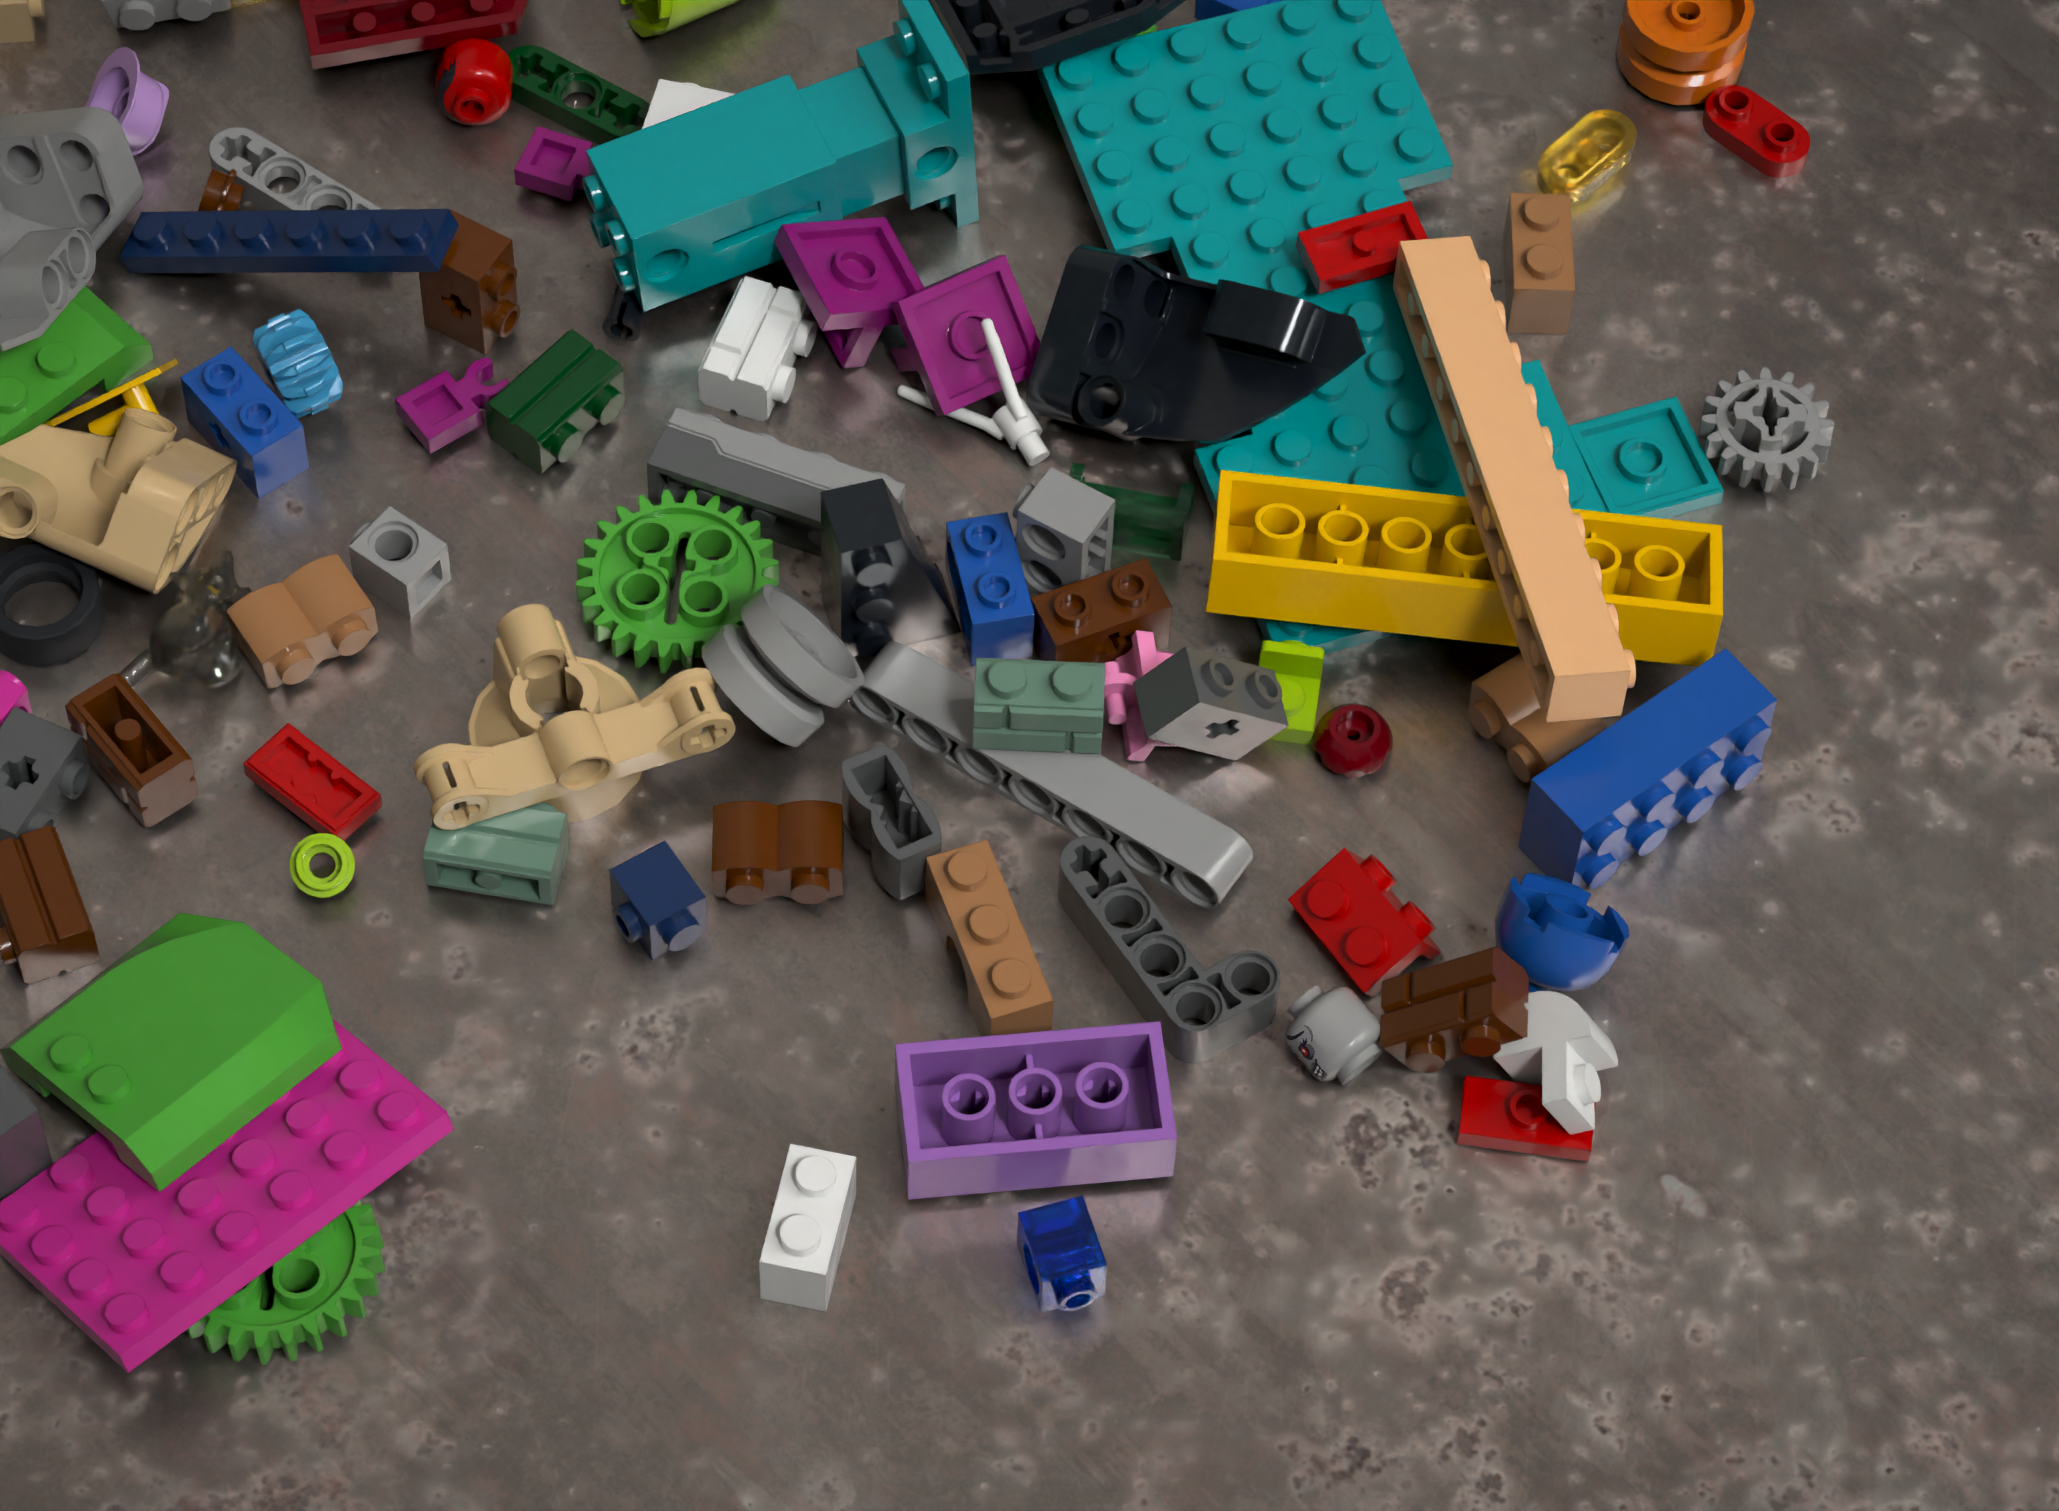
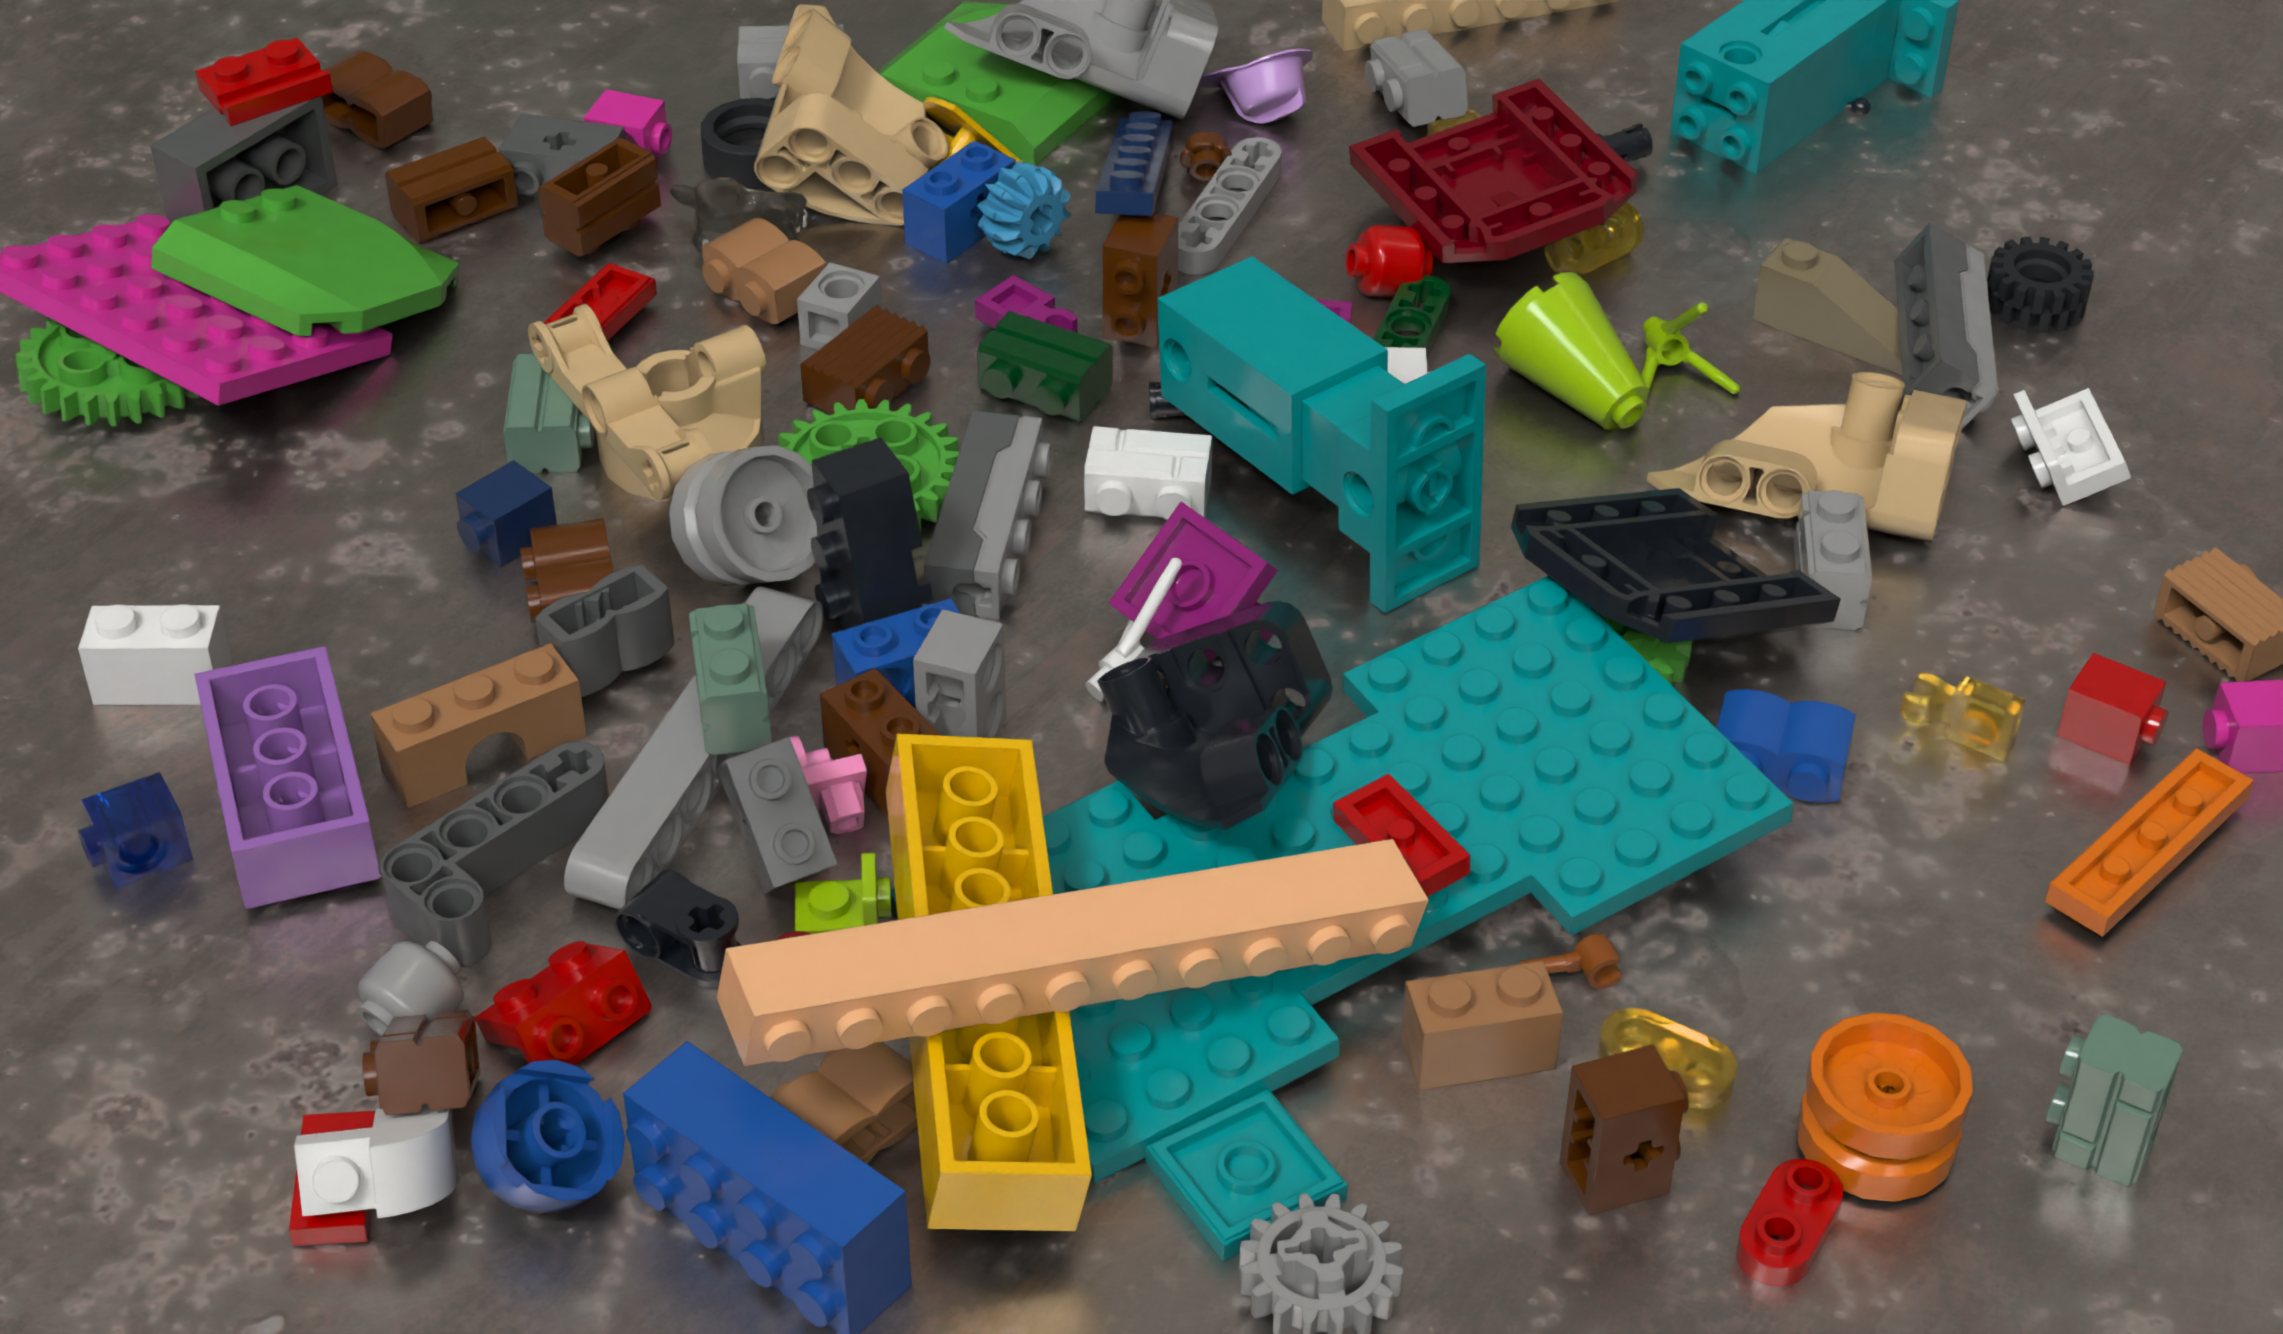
camera: 80 degrees right, 15 degrees down
lime plate [289,833,355,898] -> none
magenta bracket [774,217,924,368] -> none
clear green hinge [1069,463,1195,561] -> none
none -> black piece [614,869,742,988]
none -> reddish brown brick [800,304,931,414]
none -> dark orange hand [1520,934,1622,989]
none -> reddish brown brick [1559,1044,1689,1216]

